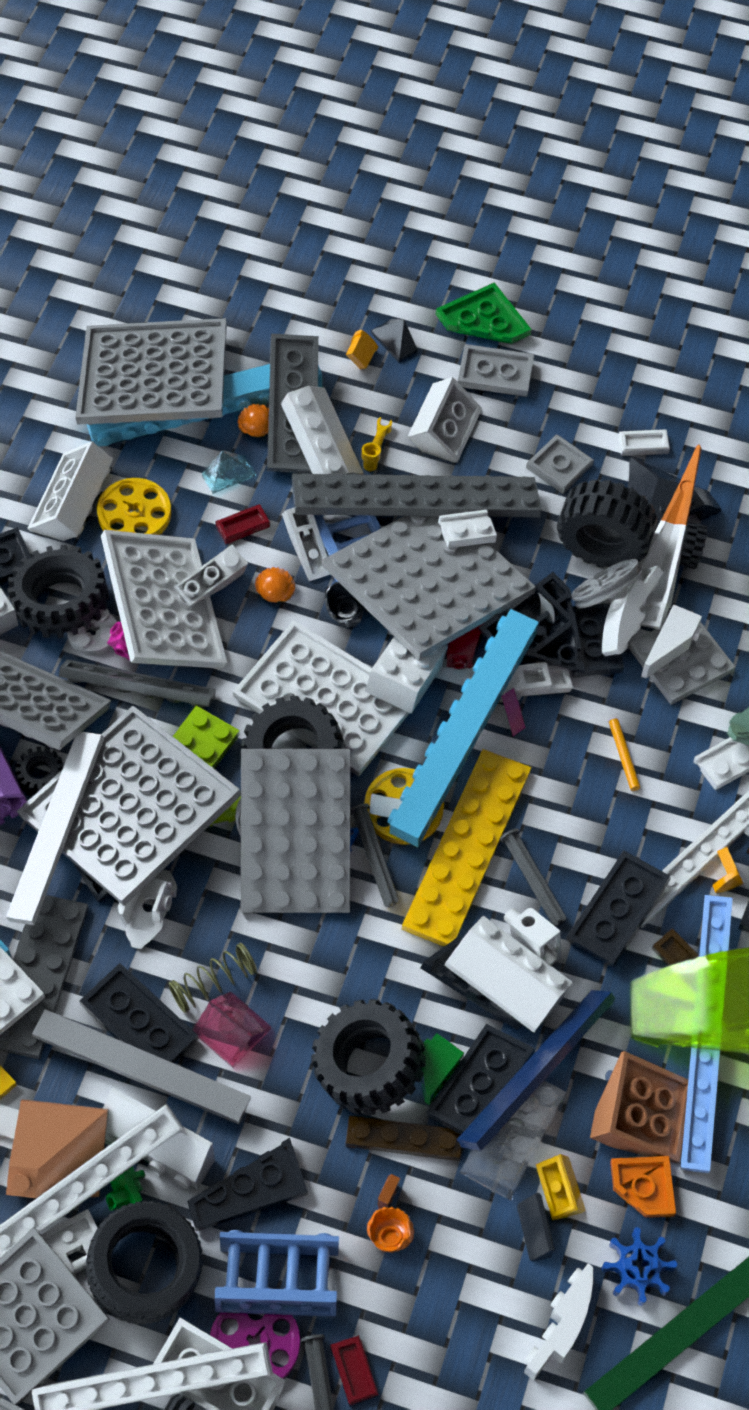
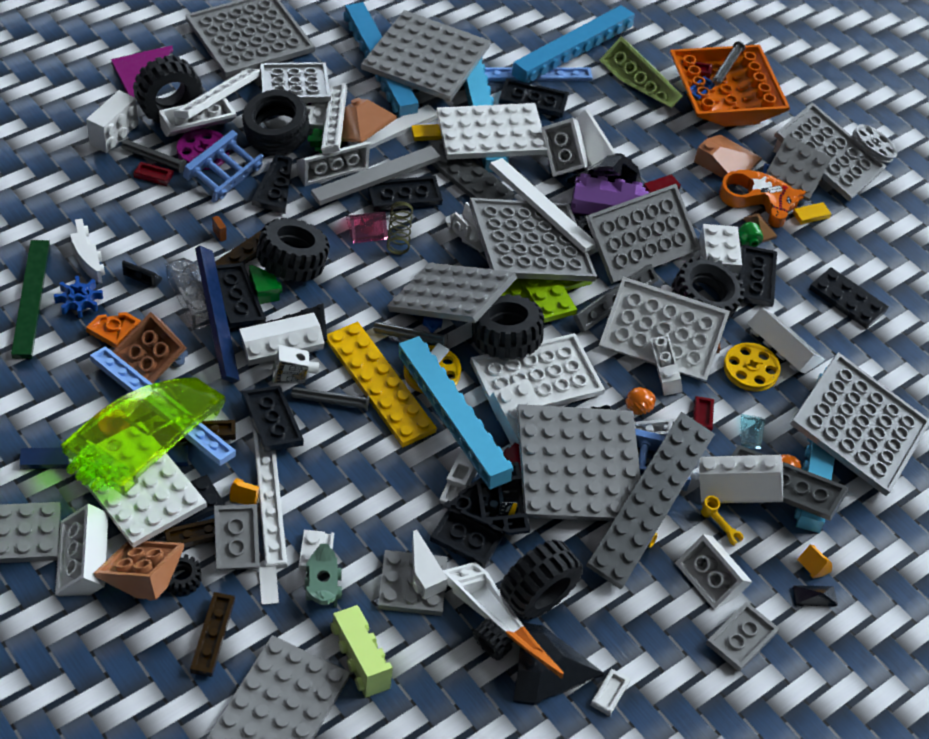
camera: 120 degrees right, 10 degrees down
orange hair [367,1207,414,1253] -> none
green plate [435,282,532,344] -> none
white plate [438,510,497,548] -> none
magenta sticker [501,688,526,736] -> none
light grey tile [526,434,594,494] -> none
yellow slope [535,1154,586,1220] -> none
light grey wedge [571,559,643,608] -> none
white slope [602,566,664,656] -> none
light orange bar [609,718,640,791] -> none

